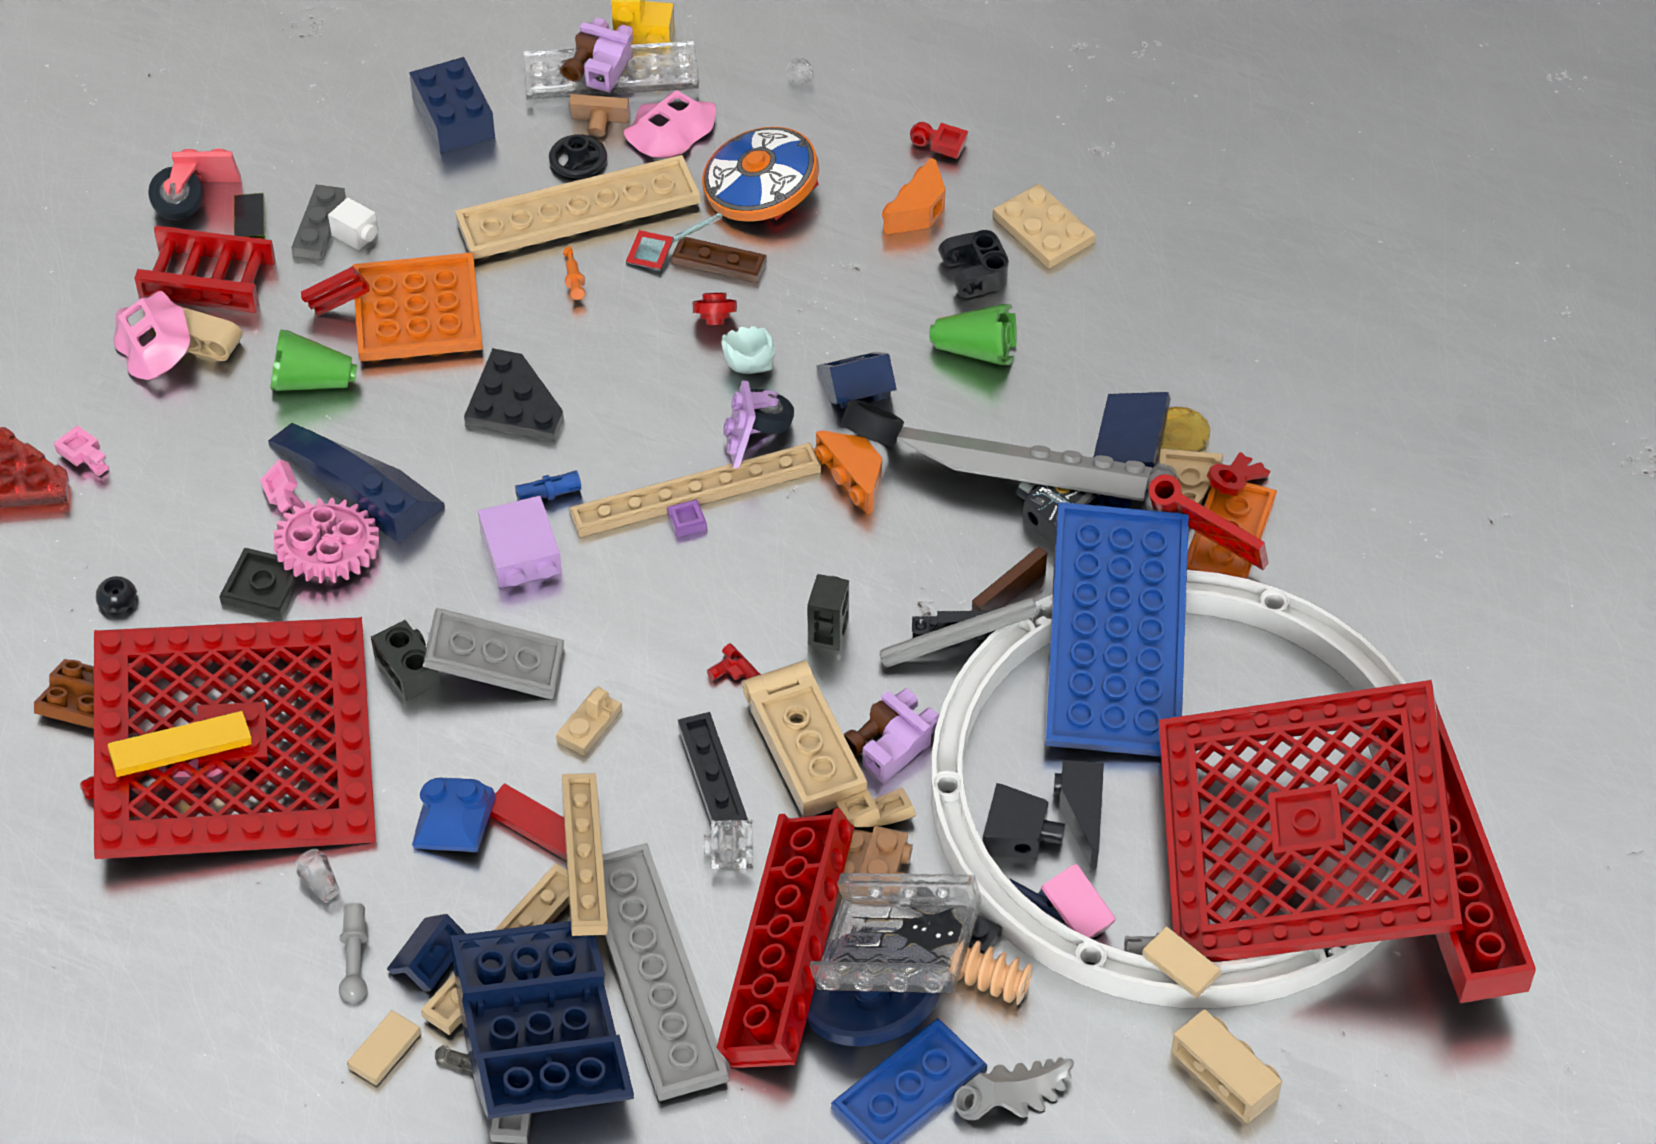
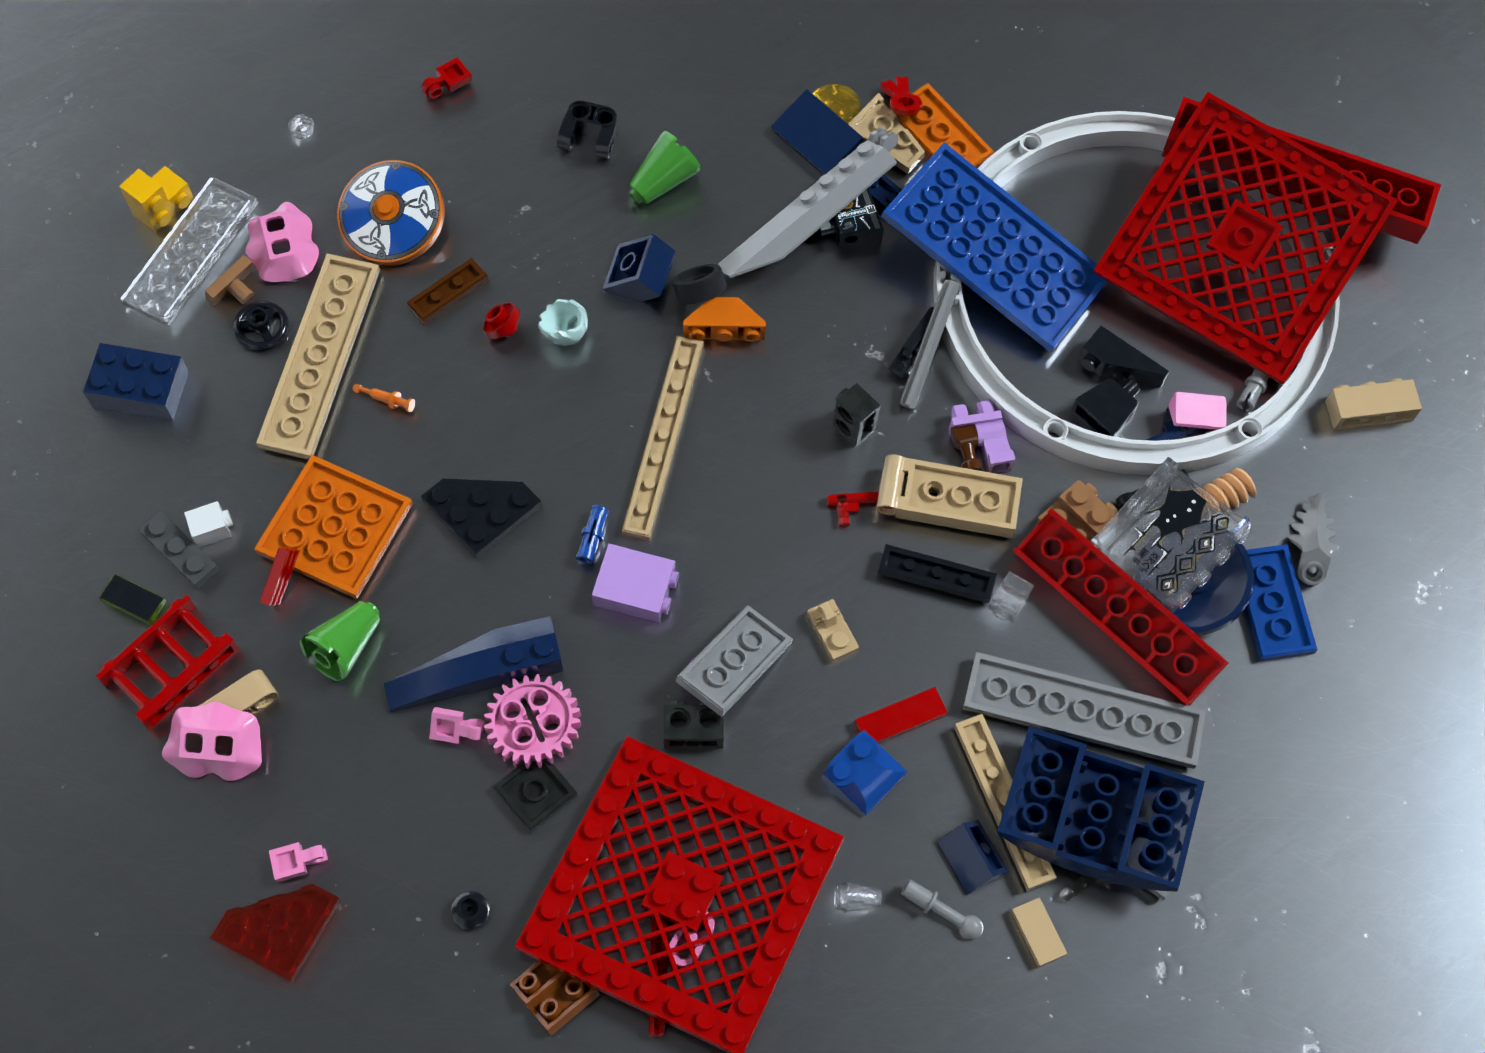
camera: 60 degrees left, 15 degrees up
yellow tile [108,711,252,777] -> none
plate [148,148,241,220] -> none
lavender hips [560,17,633,93] -> none
tan plate [561,773,608,936] -> none
piece [626,213,723,271] -> none
medium lavender tile [667,499,707,538] -> none
lavender plate [723,380,794,468] -> none
tan slope [836,787,916,827] -> none
orange slope [882,158,946,234] -> none
reddish brown tile [971,547,1048,611] -> none
tan plate [993,184,1096,269] -> none
tan tile [1143,926,1221,999] -> none
red piece [1149,474,1269,571] -> none

